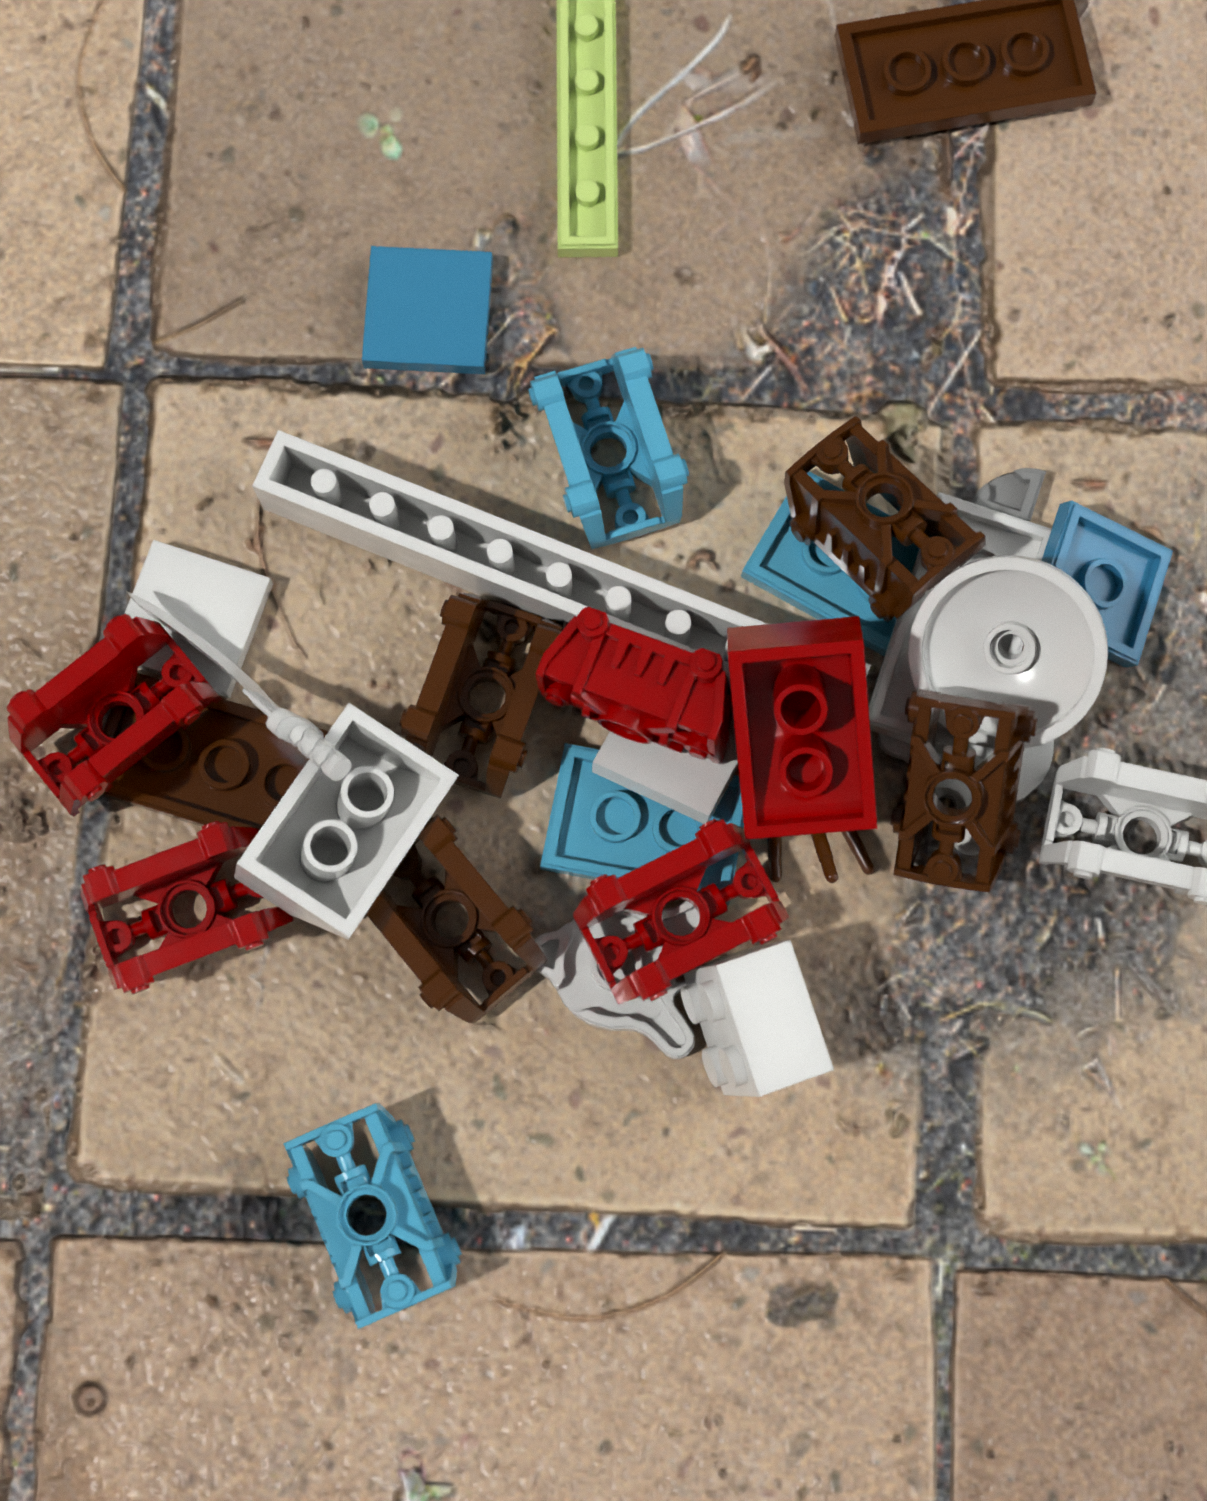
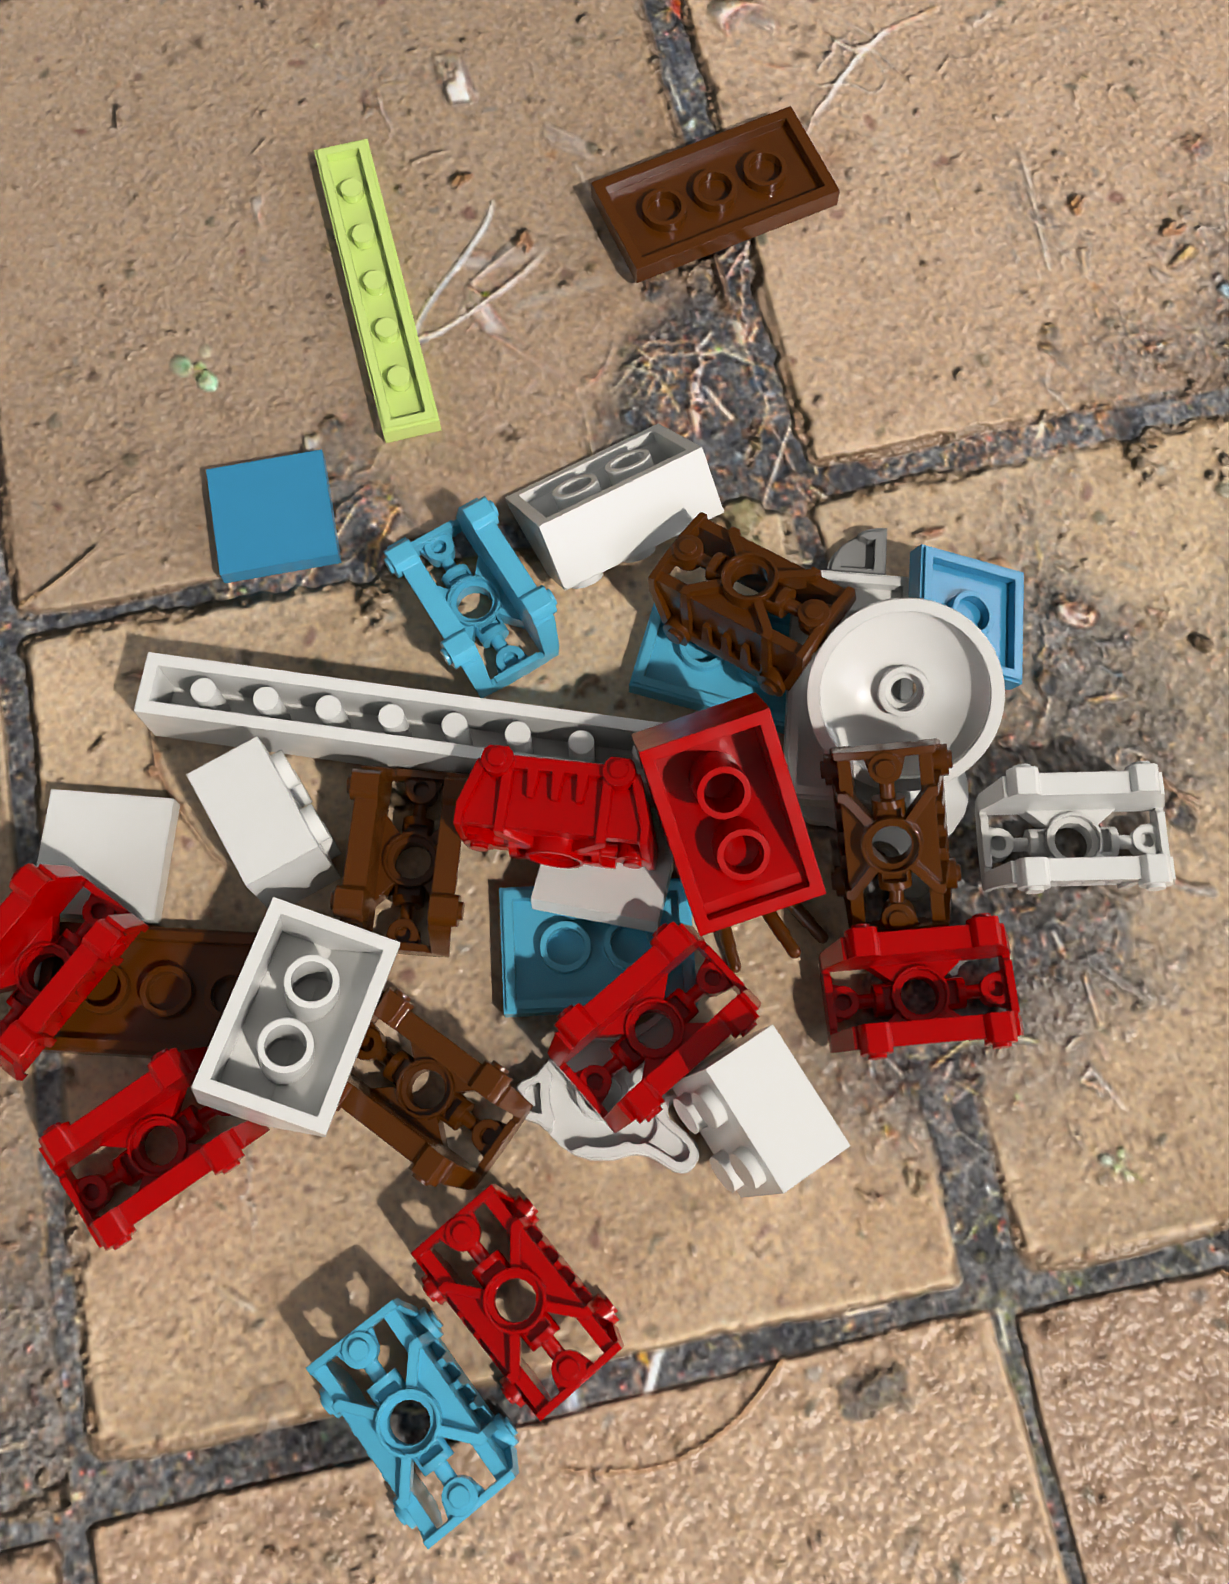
camera: 15 degrees left, 5 degrees down
white sword [126,591,352,781] -> none
none -> white brick [186,736,341,908]
none -> red piece [410,1184,624,1422]
none -> white slope [505,423,724,591]
none -> red piece [818,913,1024,1060]

